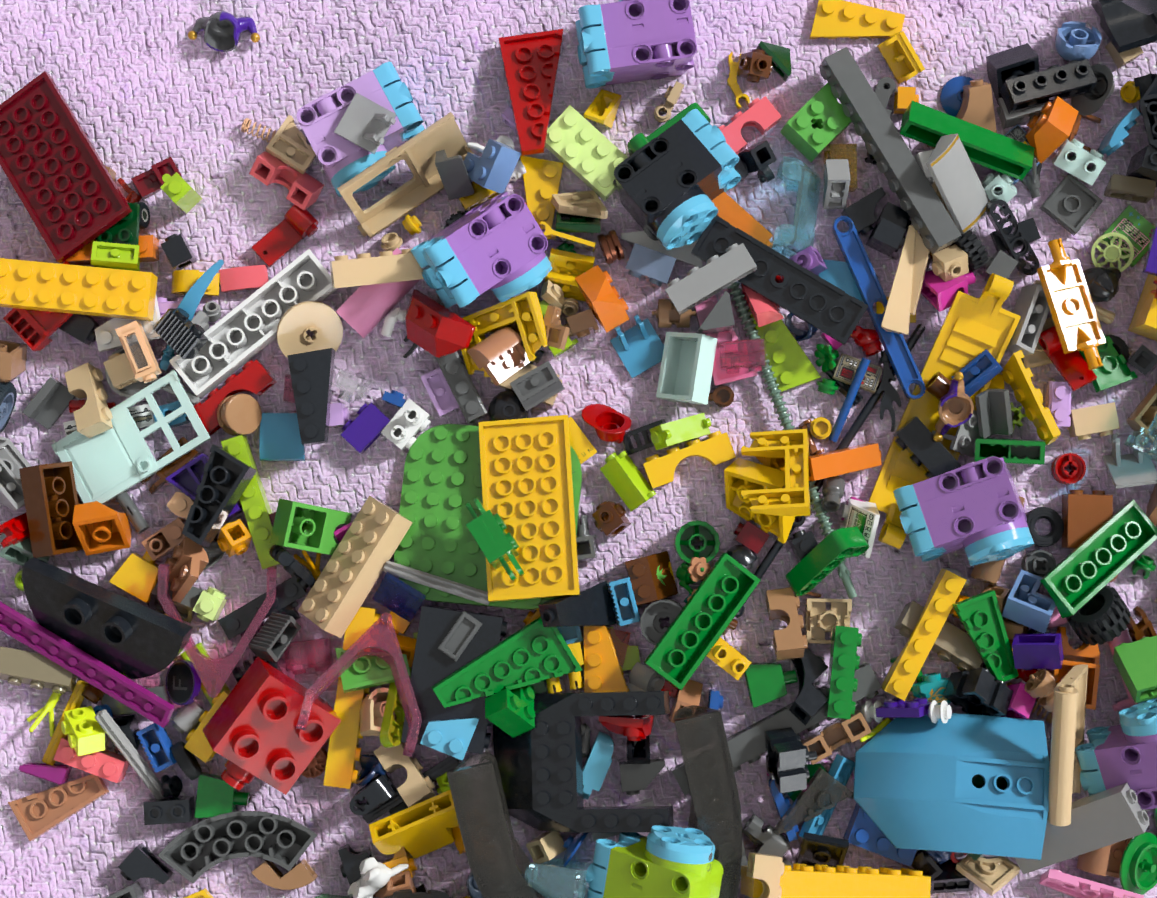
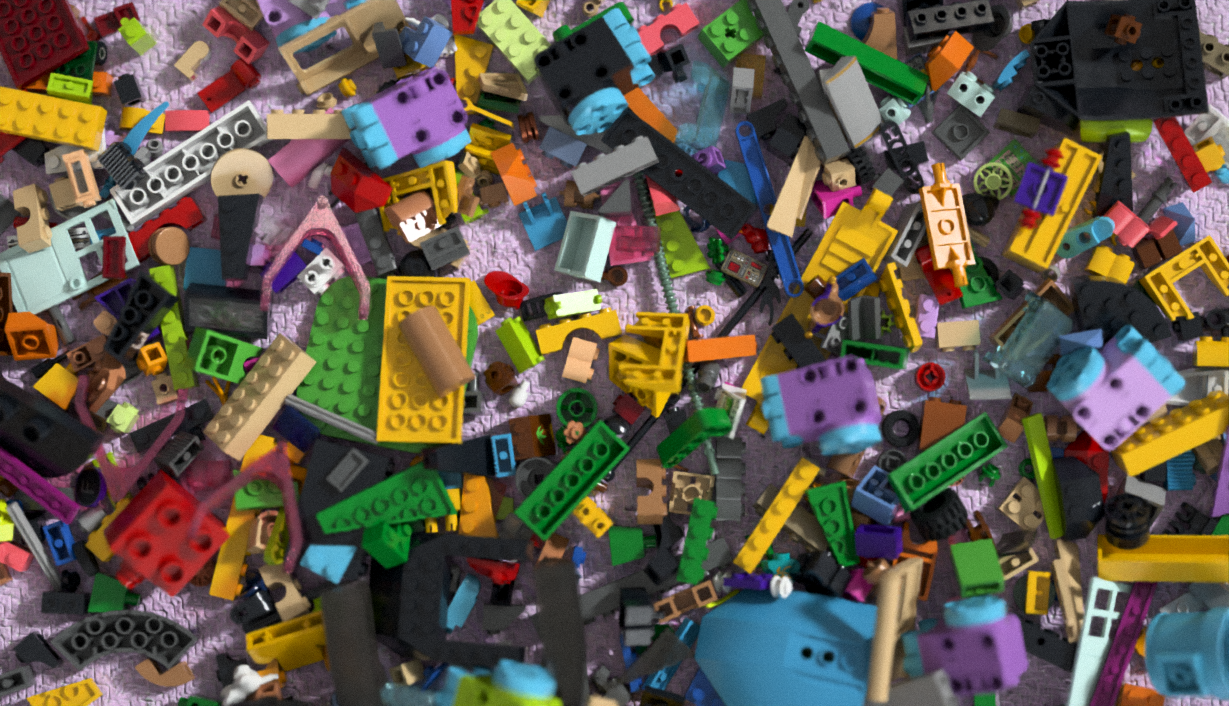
camera: 15 degrees right, 0 degrees up
black hinge [269,544,316,590] -> none
green brick [465,497,525,581] -> none
blue bar [829,357,871,442] -> none
light orange plate [893,87,919,114] -> none
none -> black axle [31,350,70,379]
none -> dark red plate [102,236,126,279]
none -> tan brick [151,373,181,406]
none -> tan leg [174,41,212,82]
none -> brick [184,283,273,339]
none -> clear pink piece [260,195,371,320]
none -> medium nougat brick [399,305,476,399]
none -> white cylinder [509,380,530,408]
none -> light nougat brick [562,337,600,384]
none -> dark grey brick [715,437,746,521]

